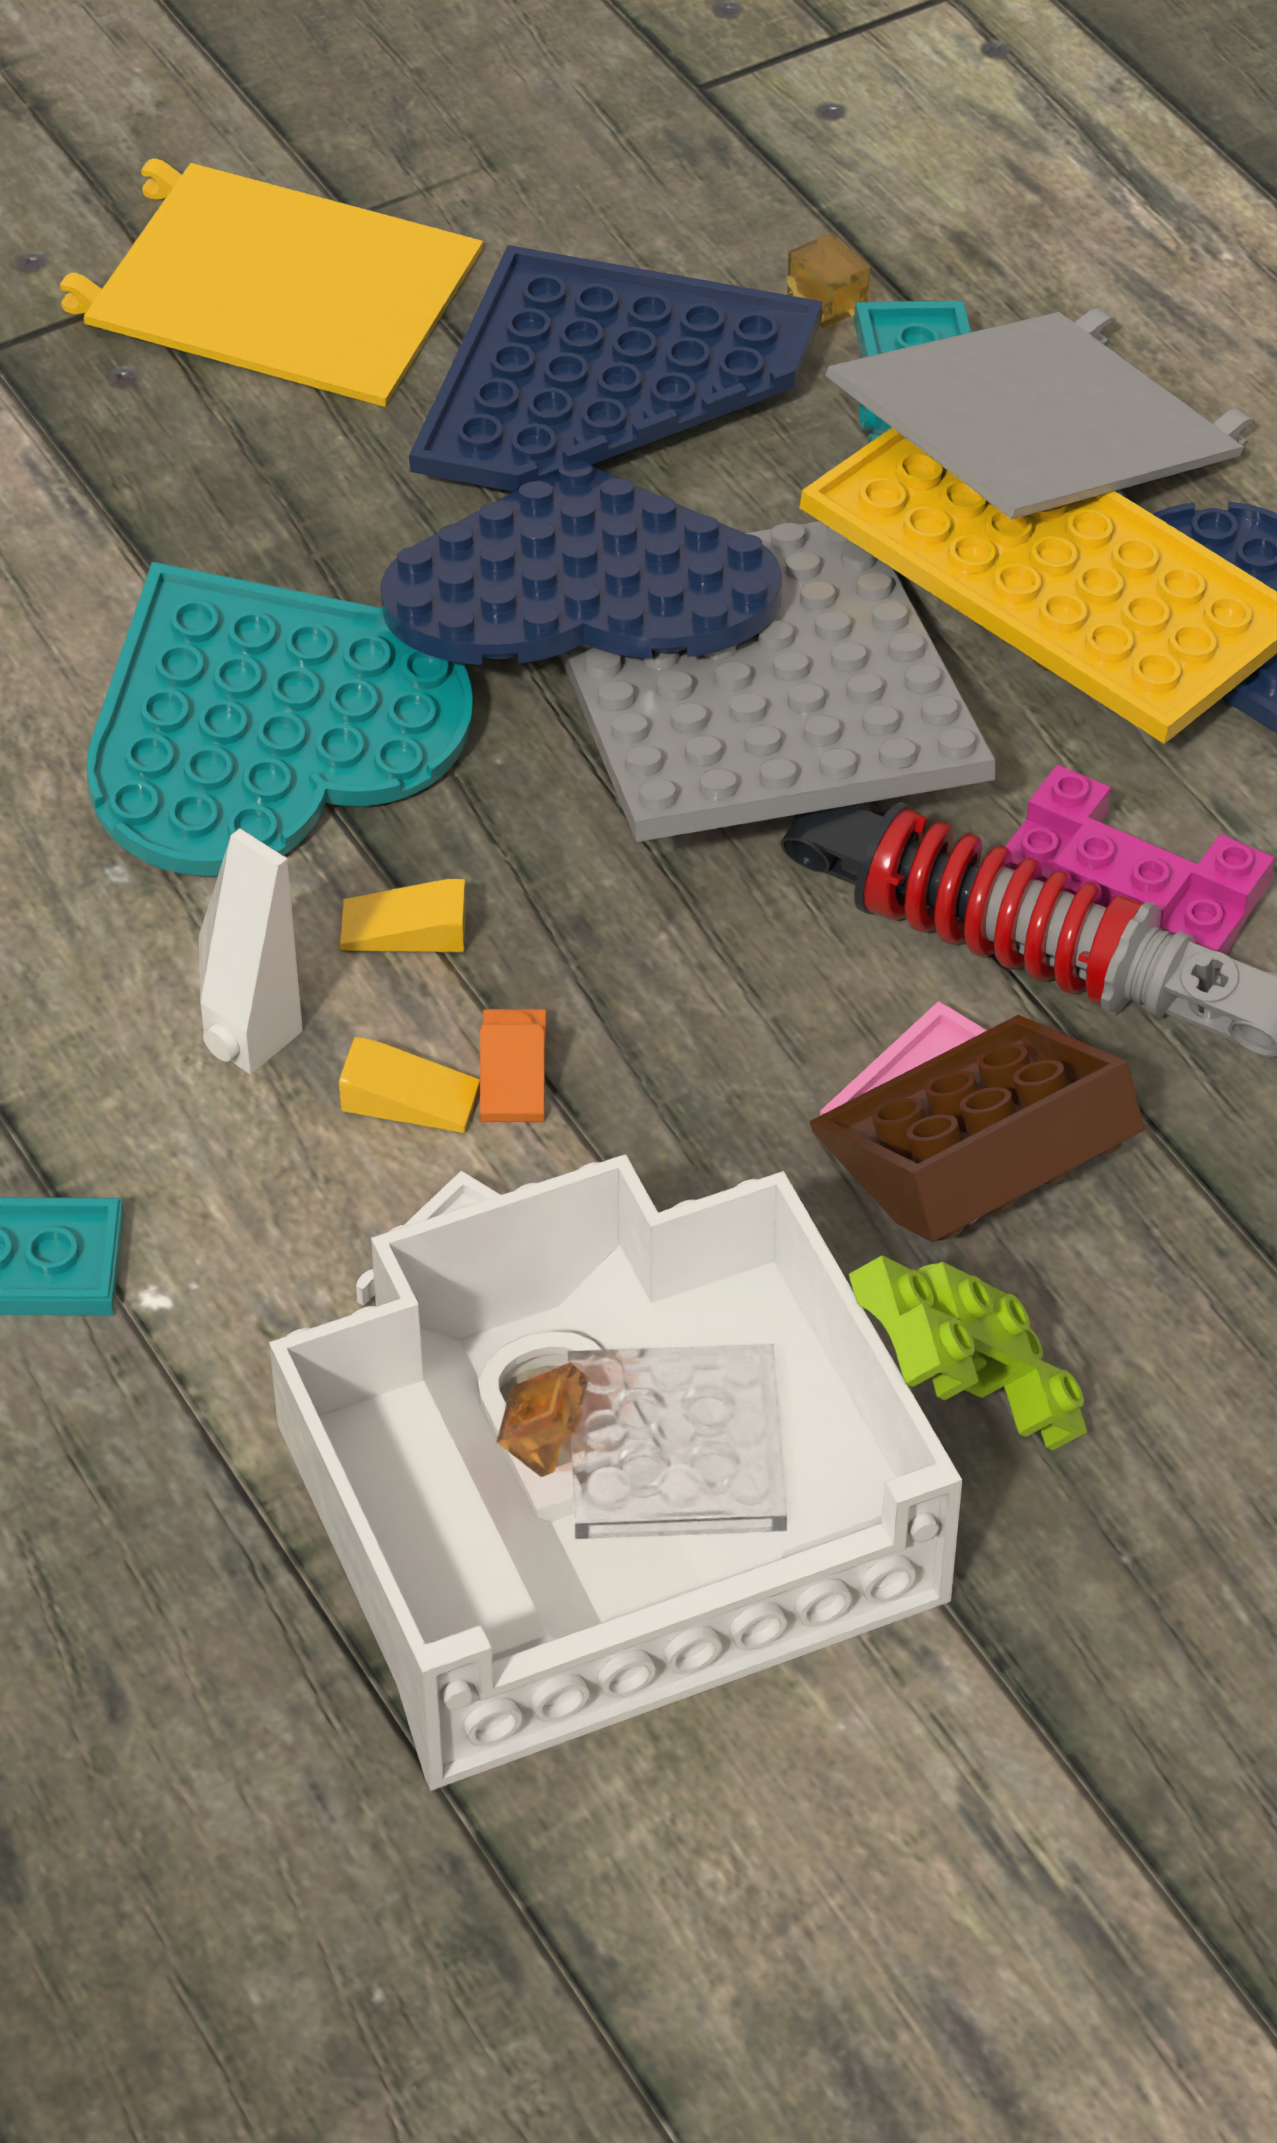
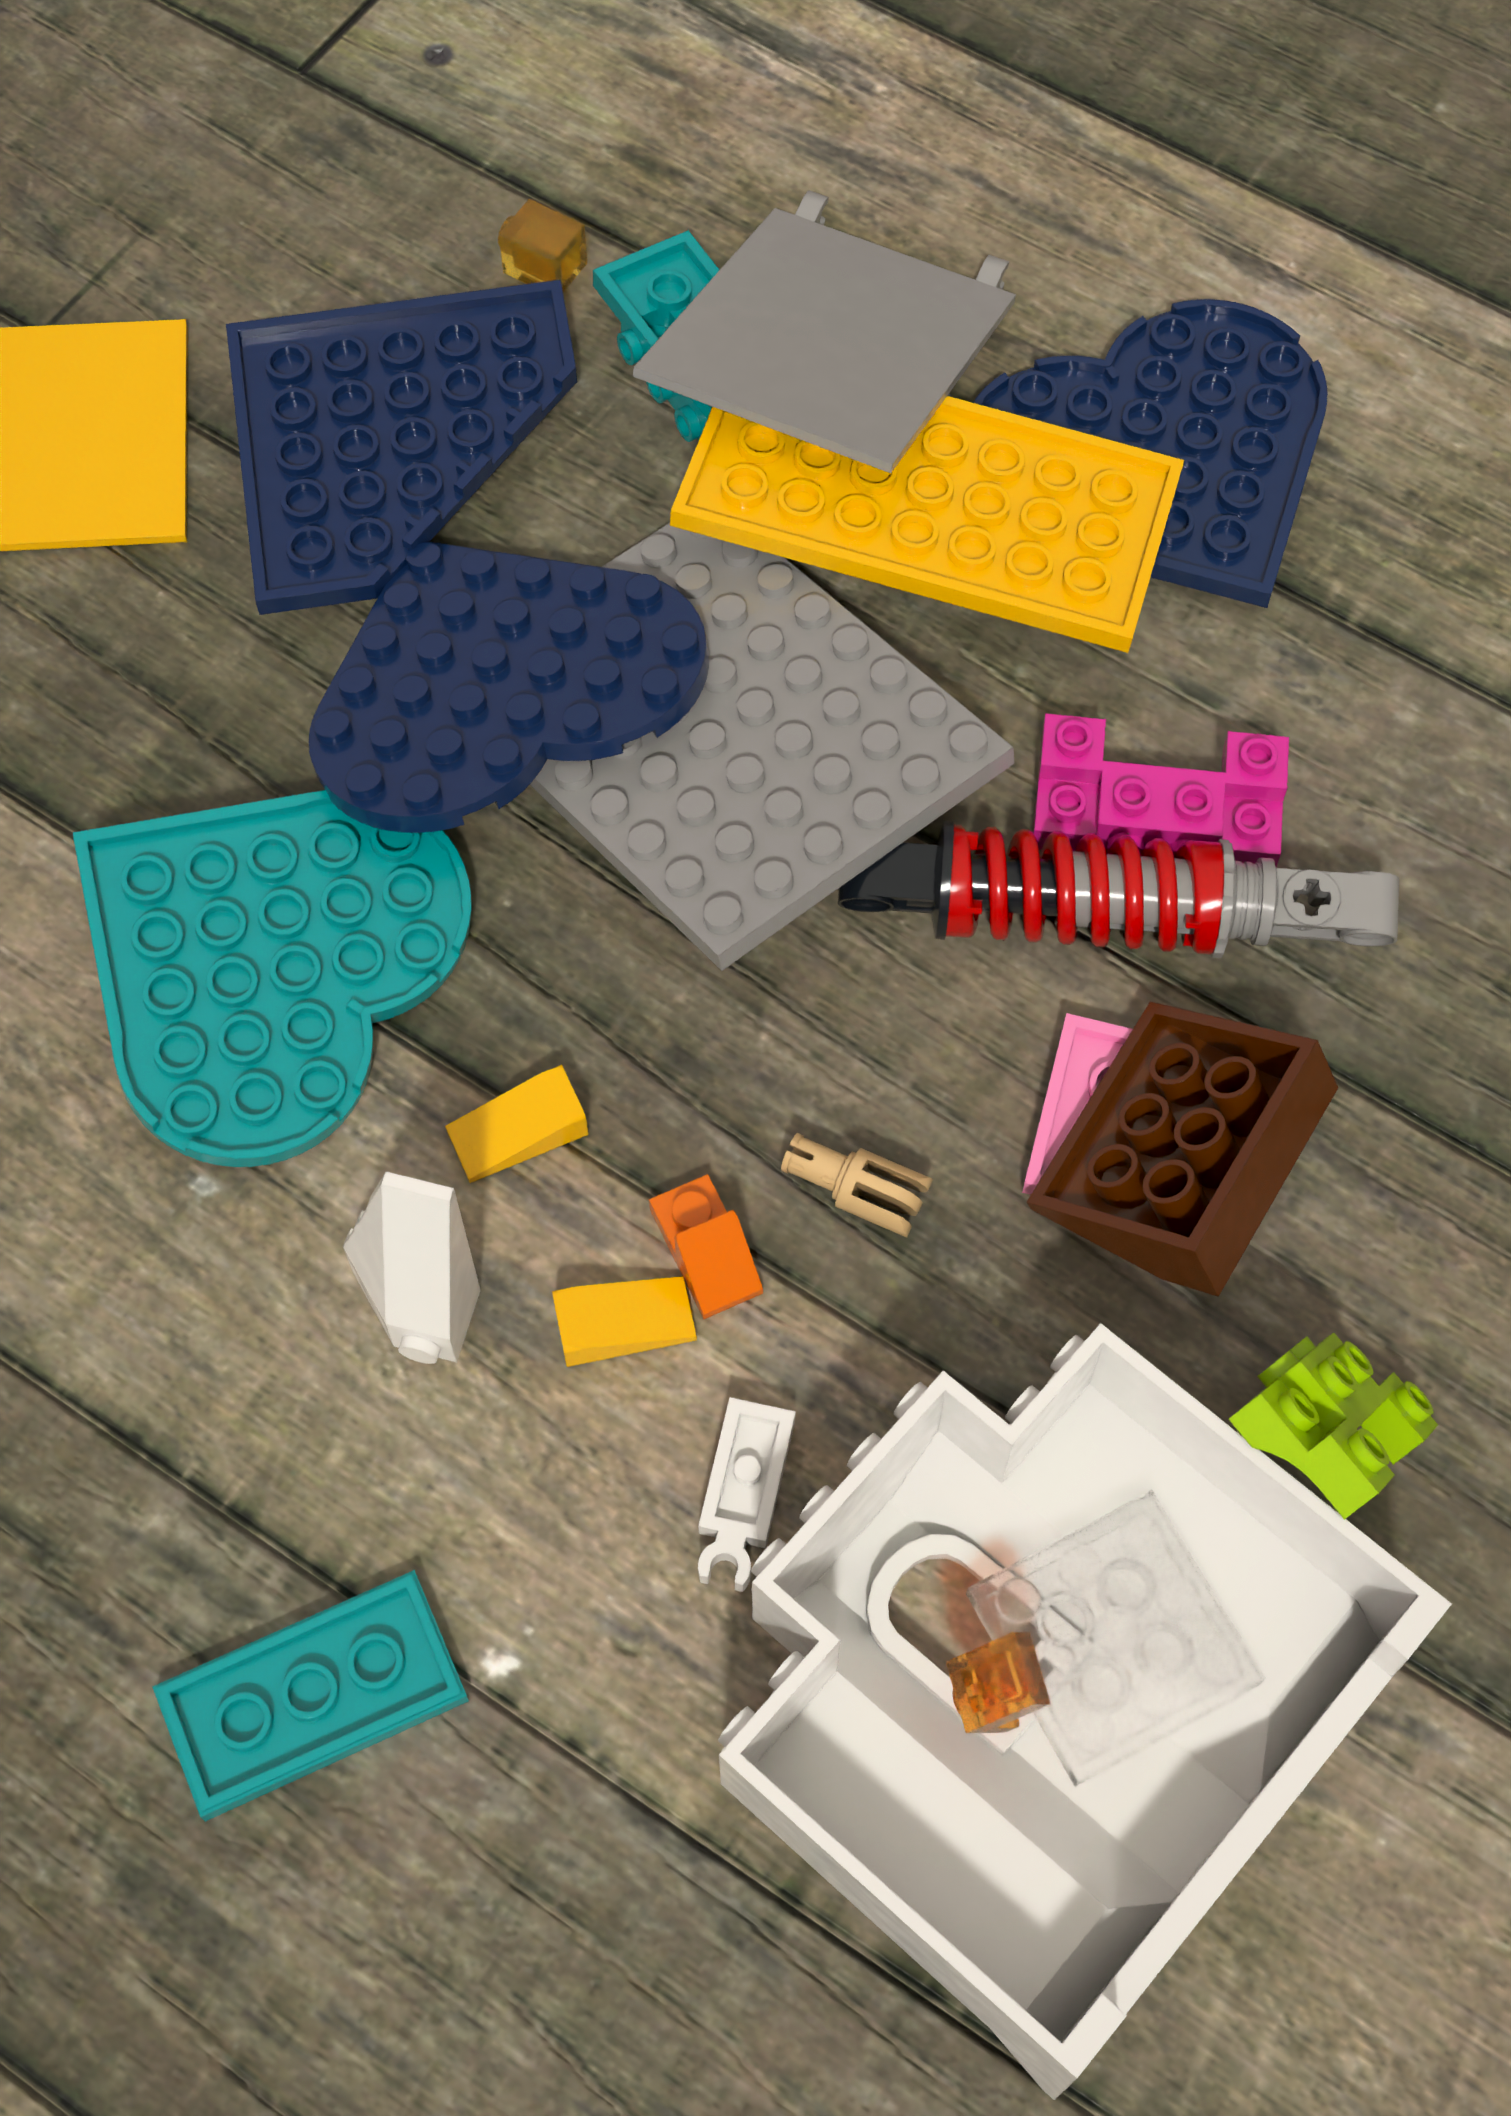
camera: 25 degrees left, 15 degrees up
none -> tan arm [781,1133,933,1238]

